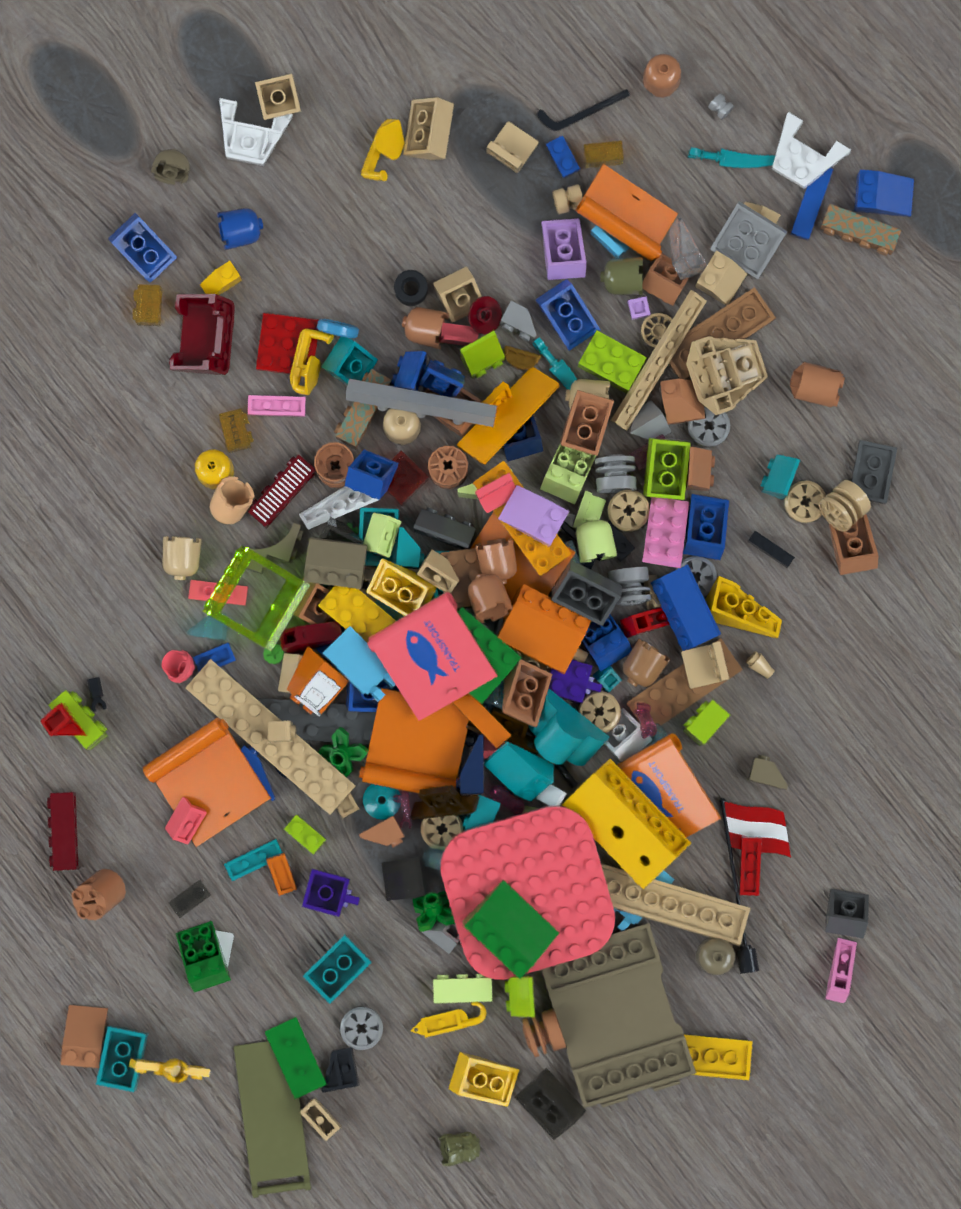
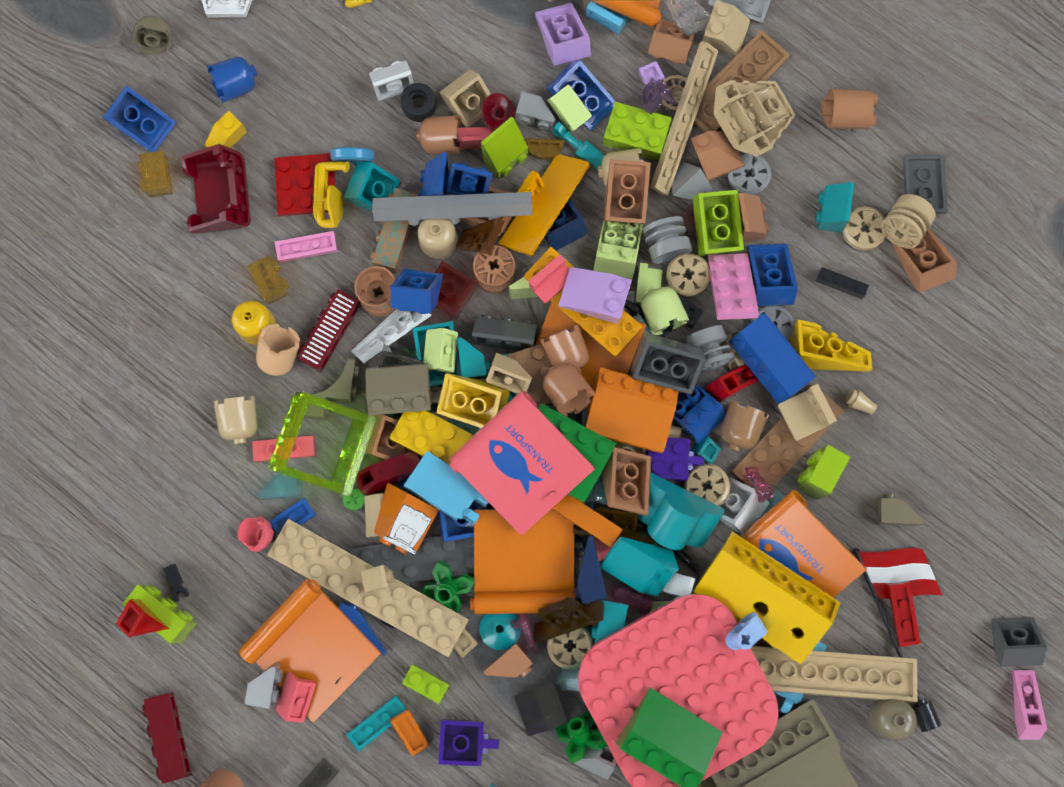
camera: 10 degrees left, 5 degrees down
olive cylinder [601,257,643,296] -> none
none -> light grey slope [244,662,283,709]
none -> white slope [369,61,414,101]
none -> reddish brown wing [456,217,504,254]
none -> yellowish green panel [547,85,592,132]
none -> clear purple bracket [638,78,674,114]
none -> light blue piece [726,612,768,650]

